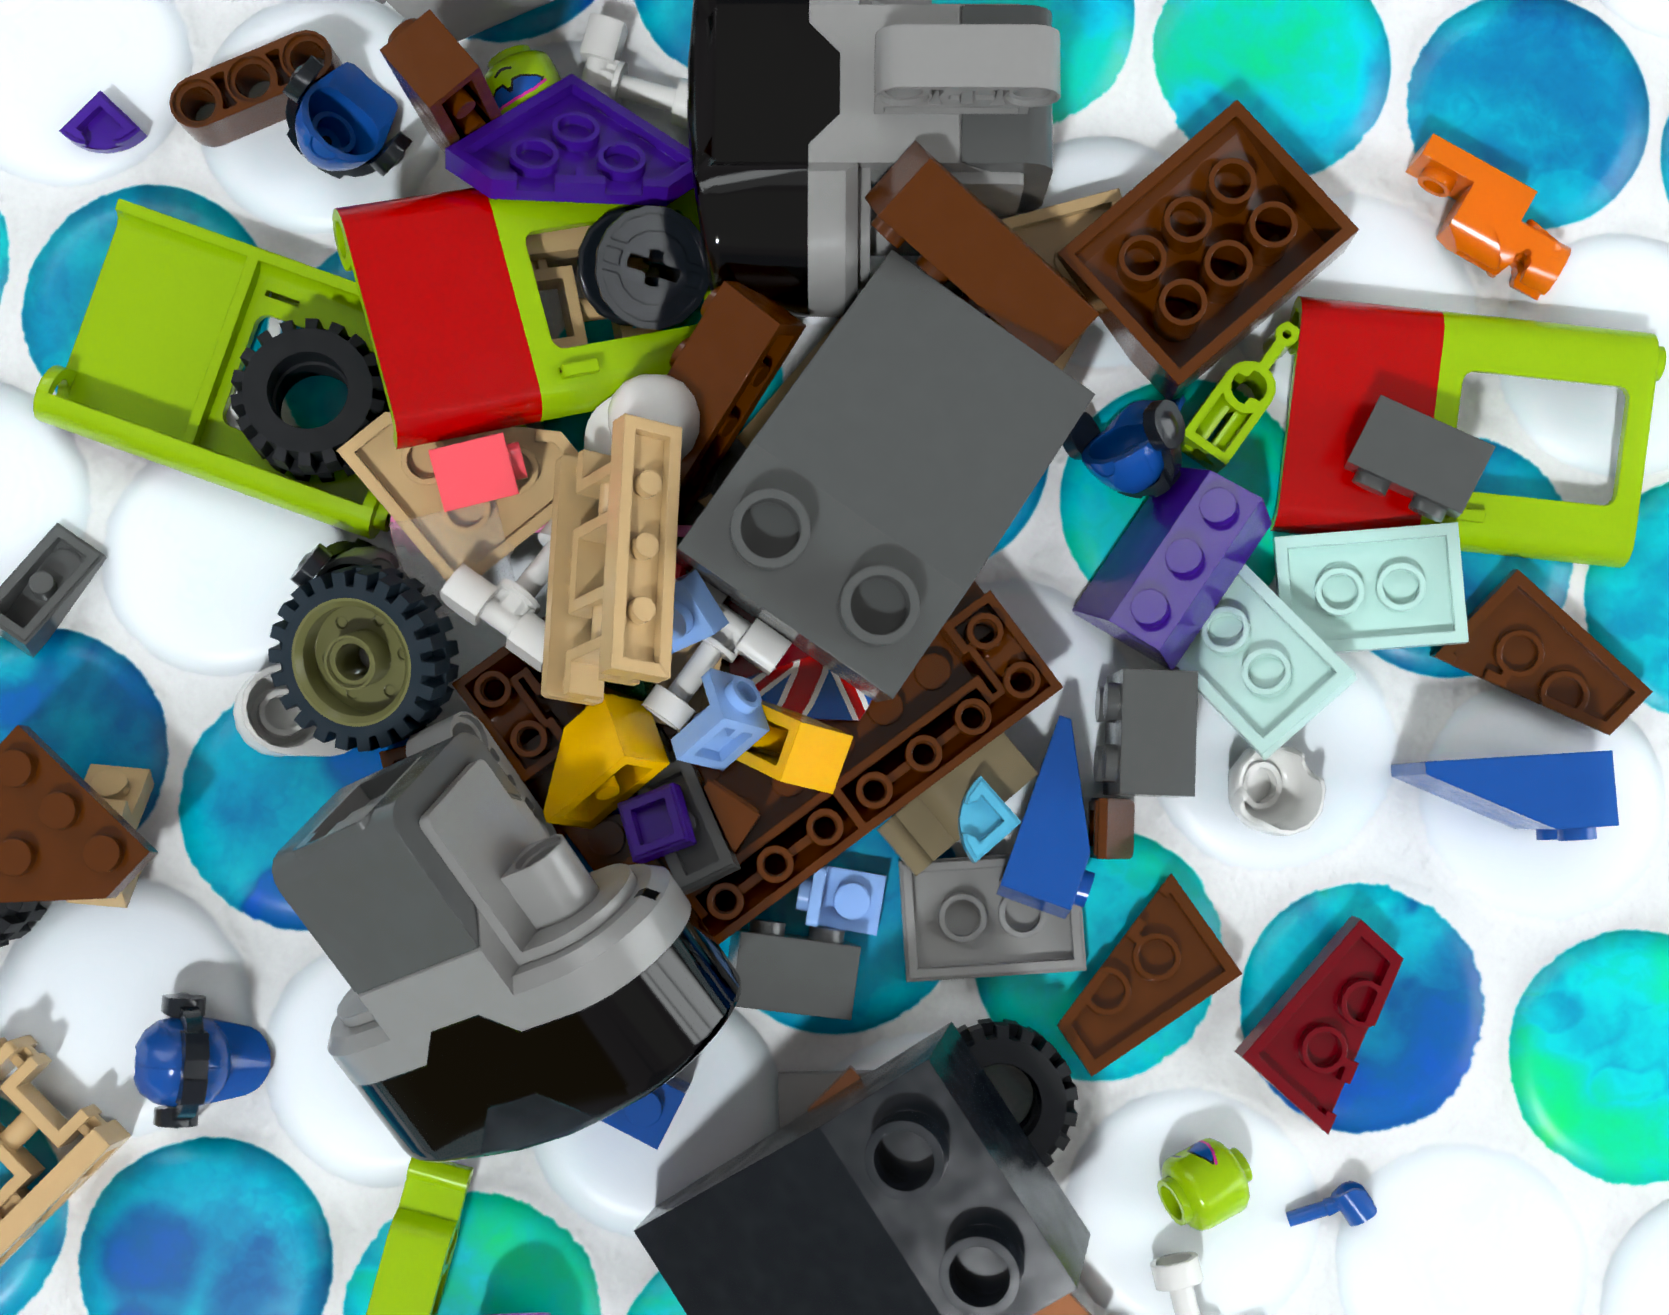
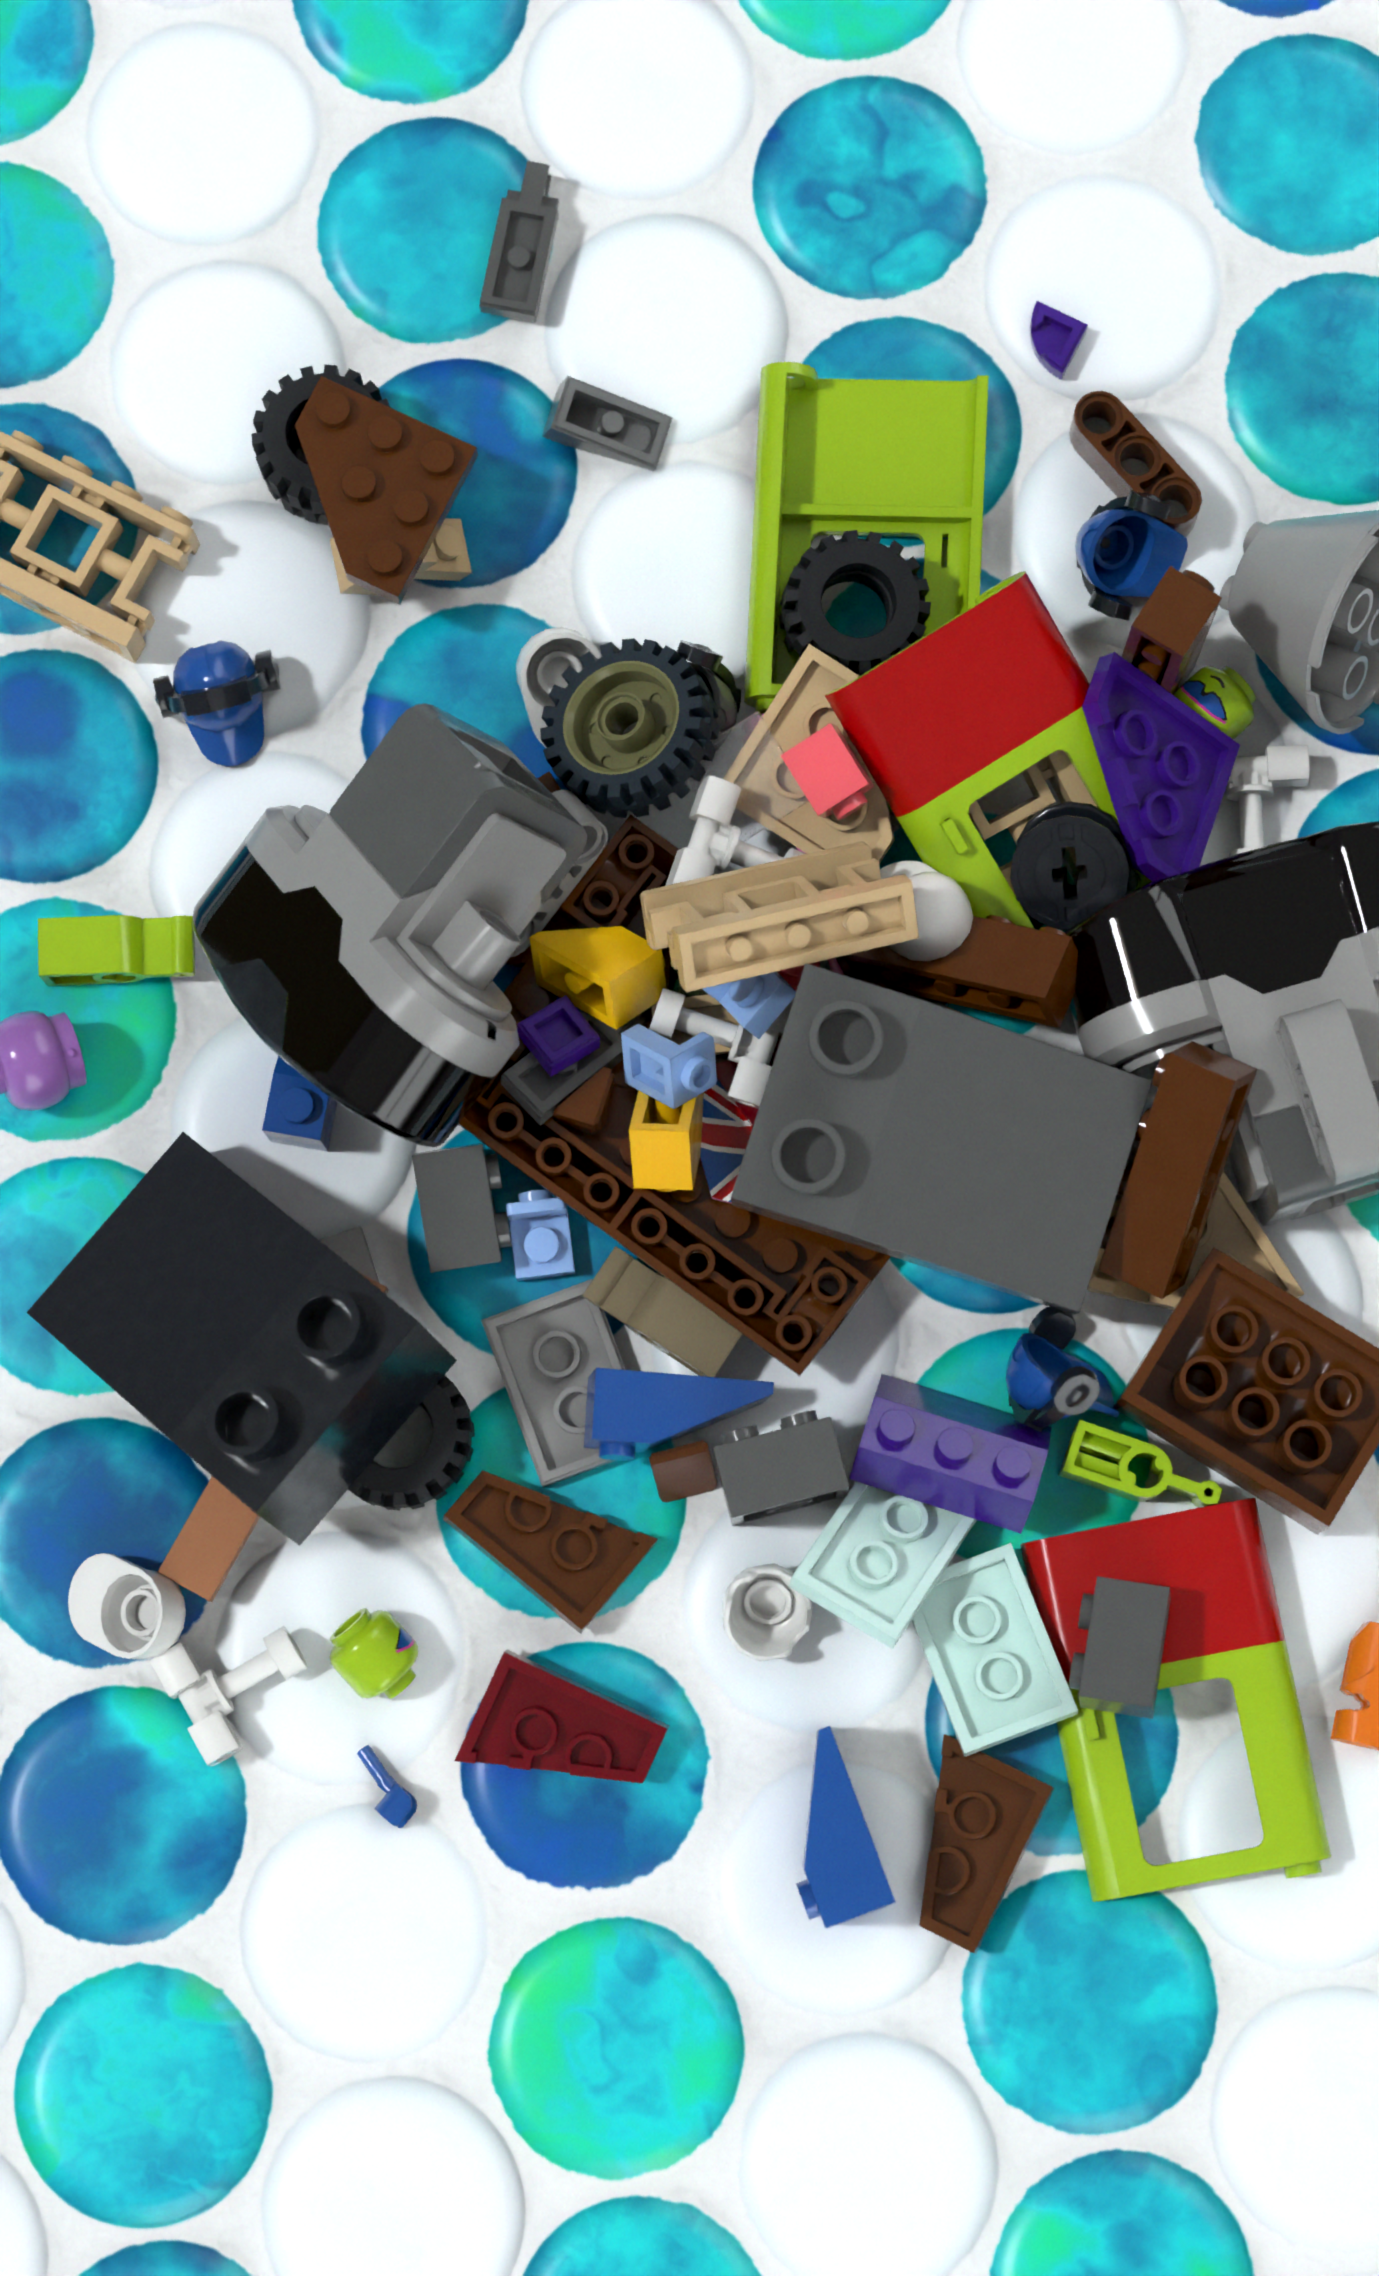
camera: 80 degrees right, 5 degrees down
medium azure tile [958,776,1021,863] -> none

